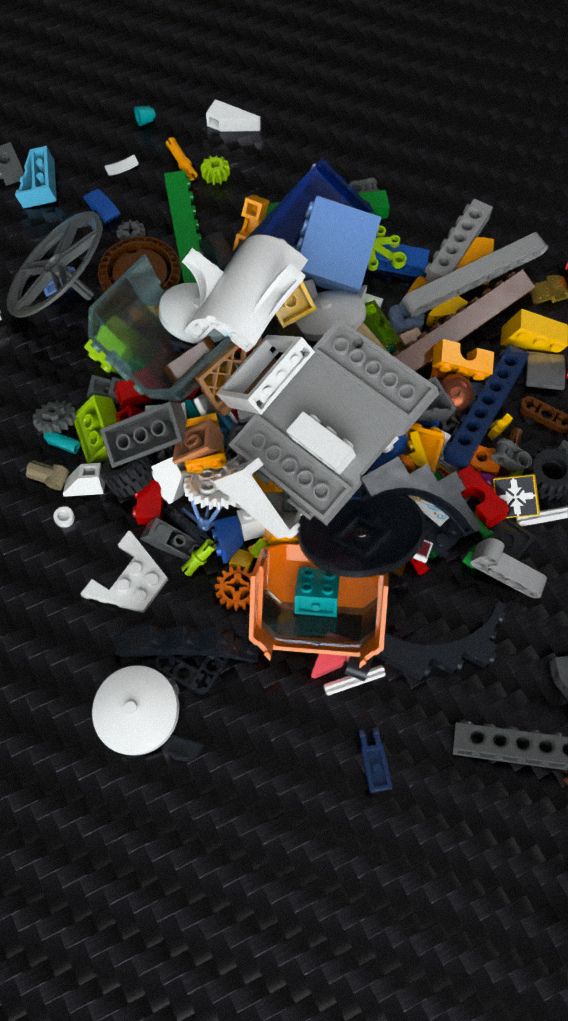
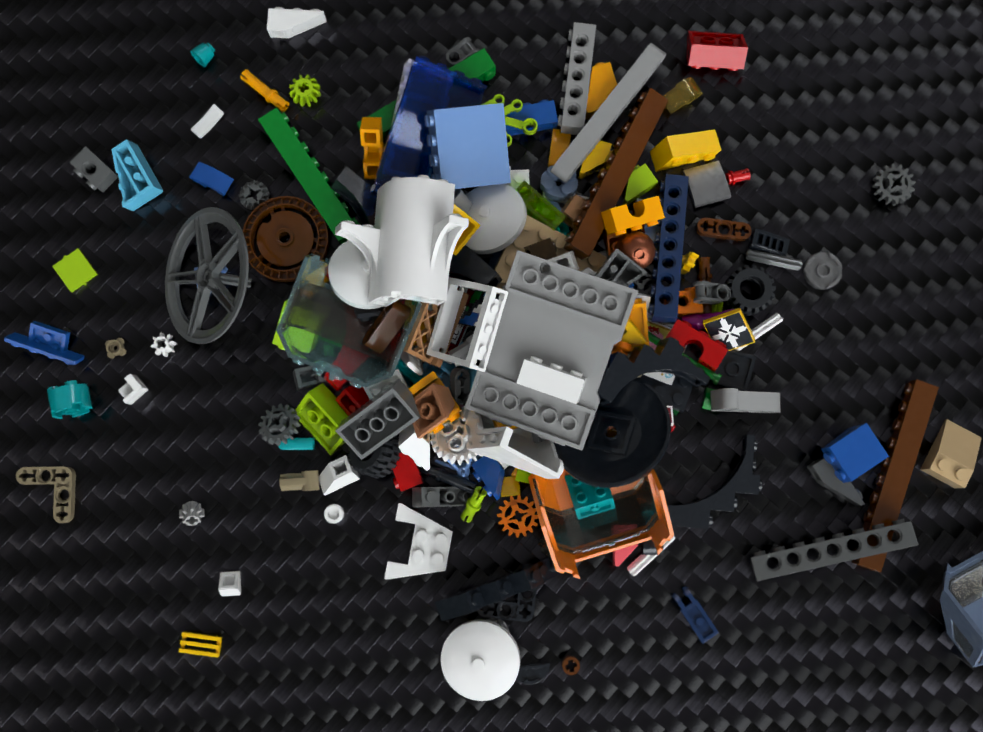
camera: 20 degrees left, 15 degrees up
none -> reddish brown bush [562,656,580,675]
none -> lime slope [623,163,658,205]

